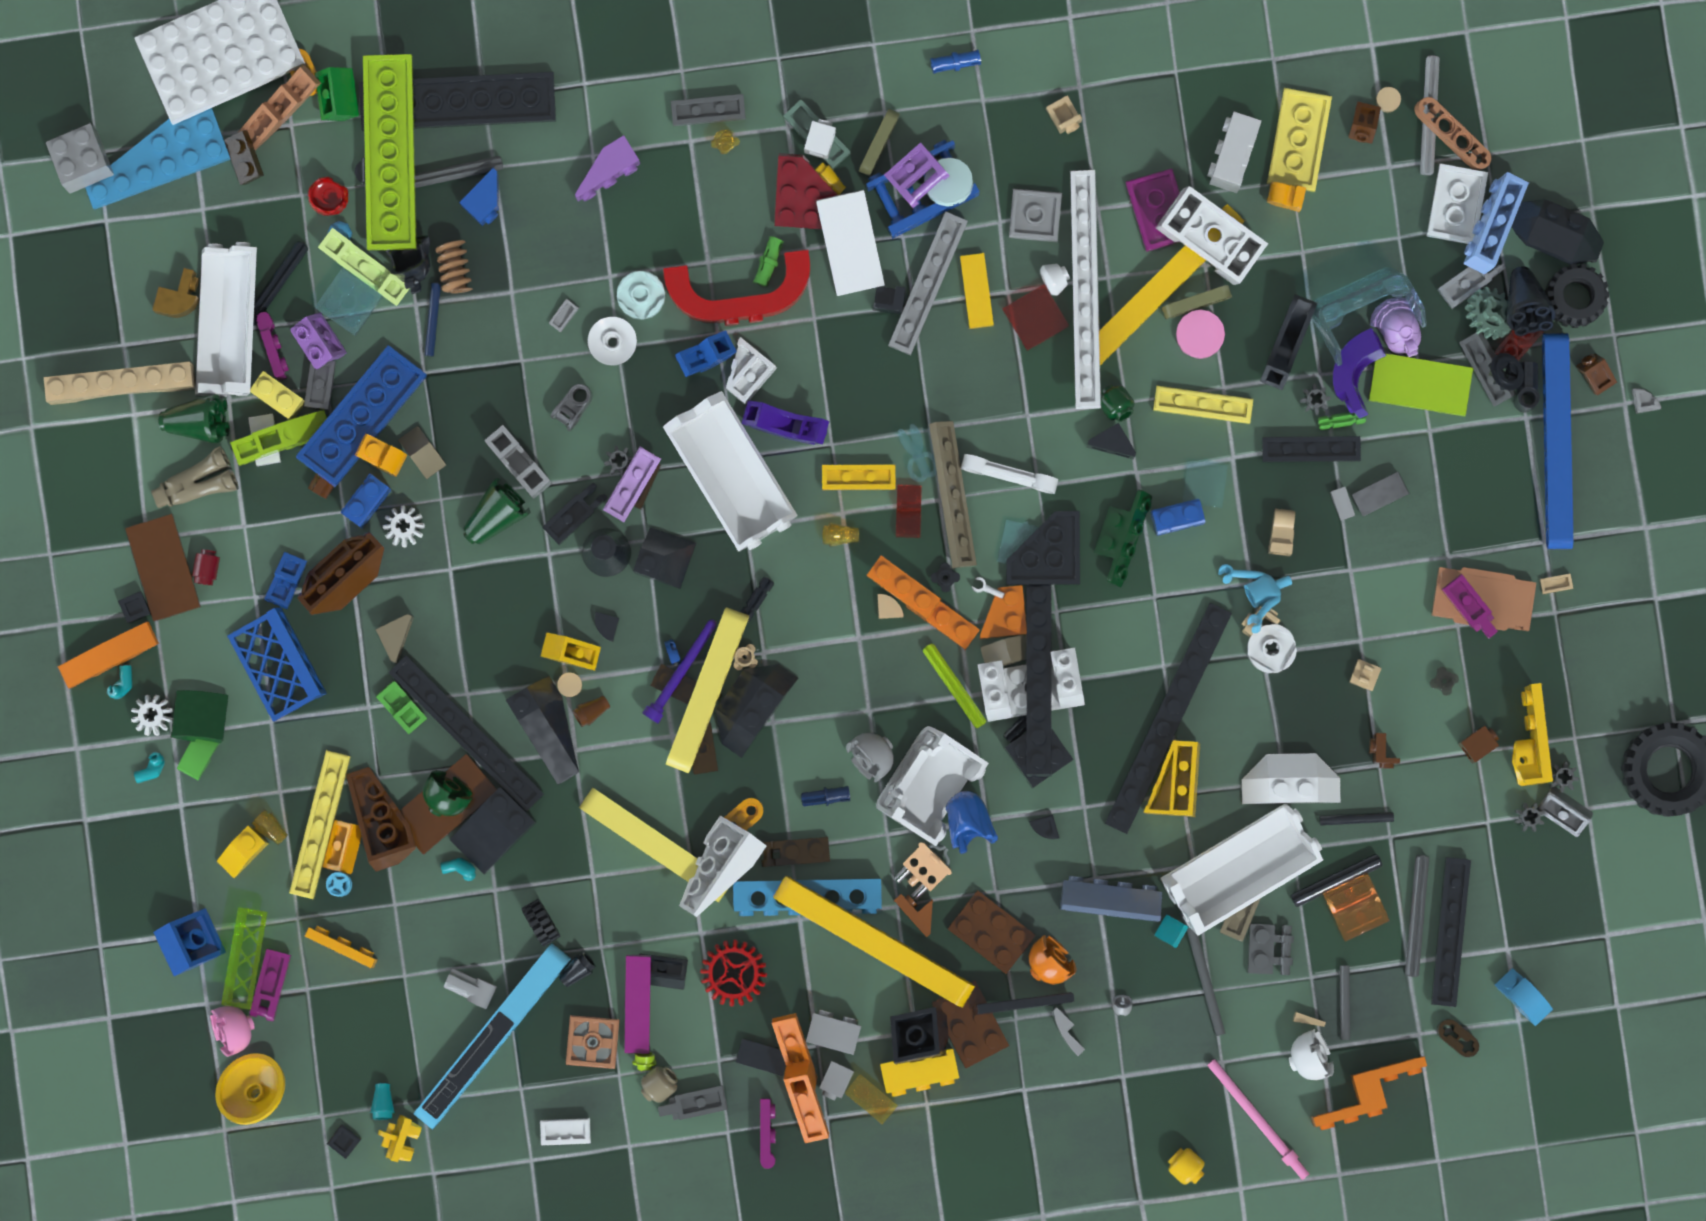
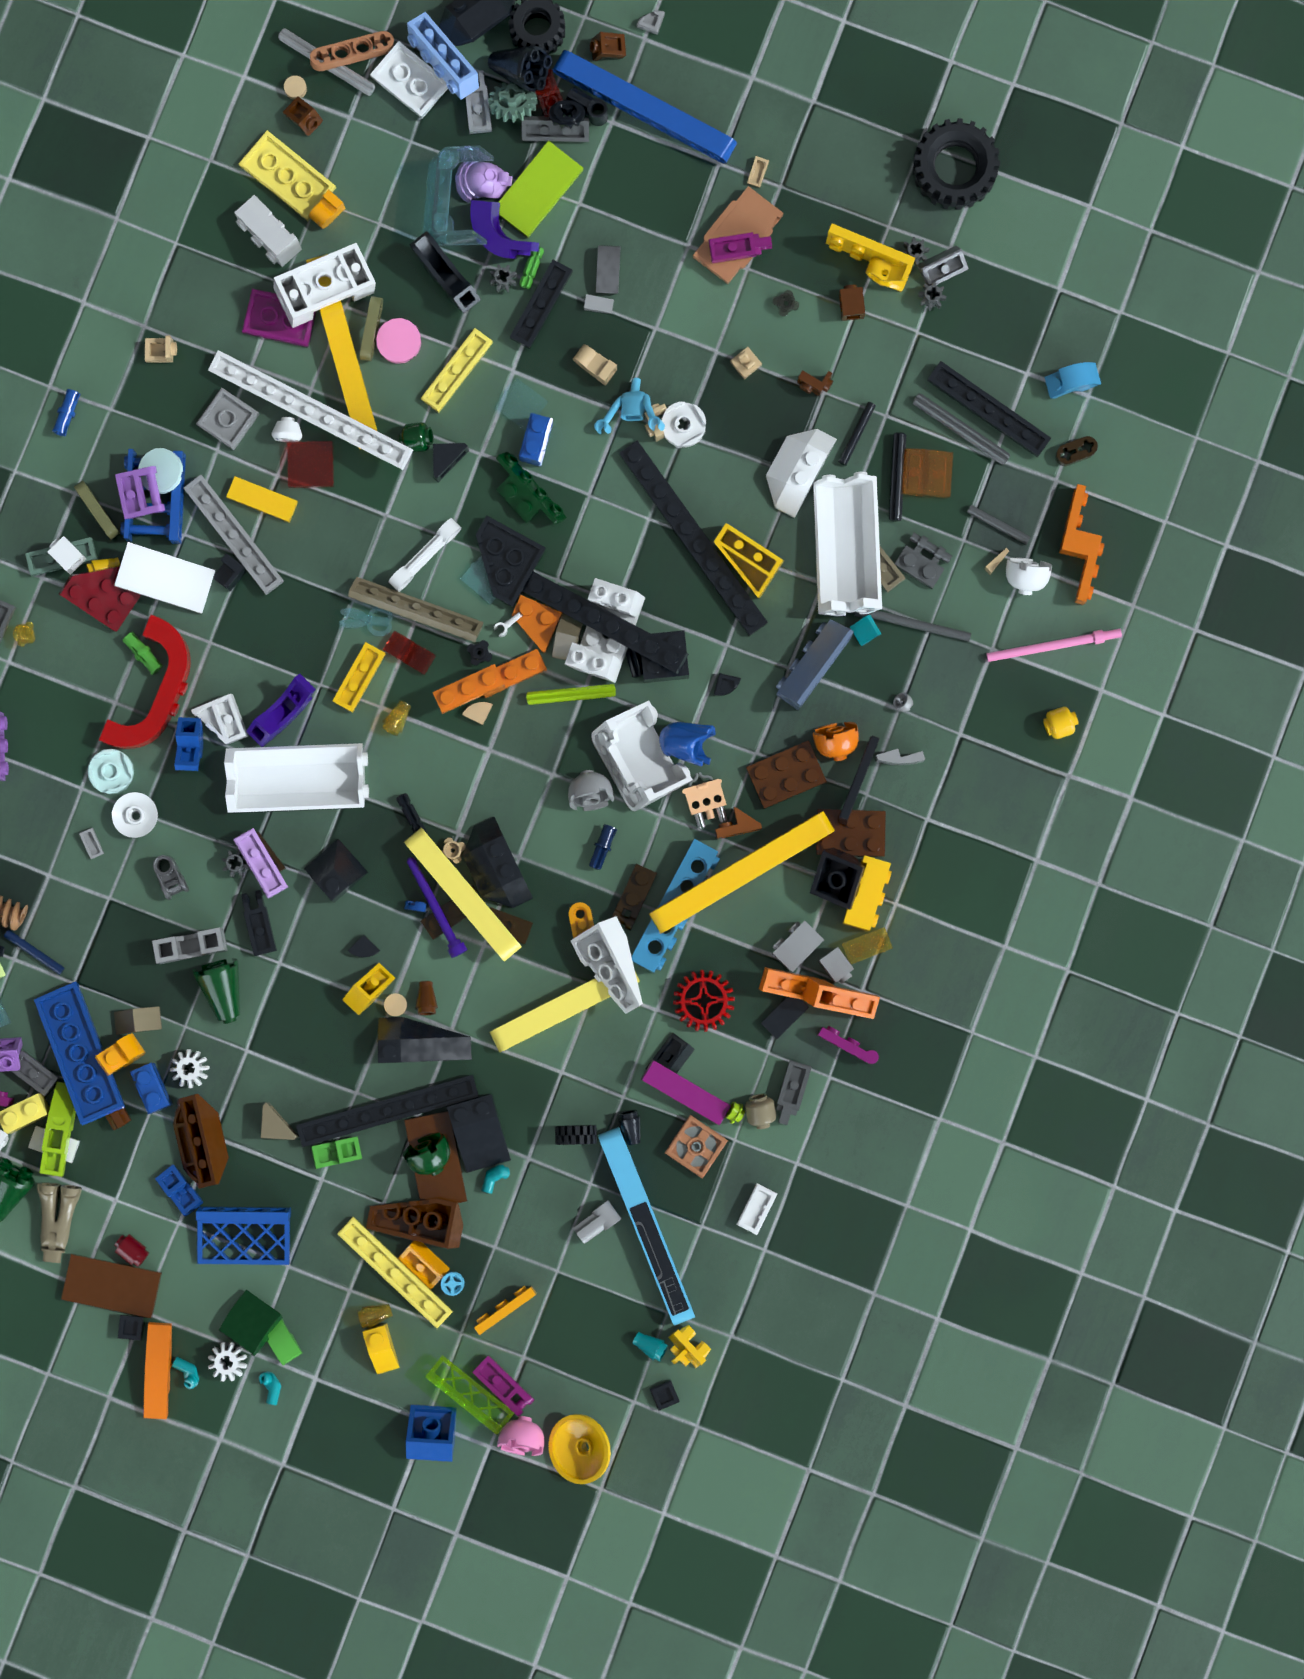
camera: 60 degrees left, 0 degrees up
black cone [582,528,631,577] -> none

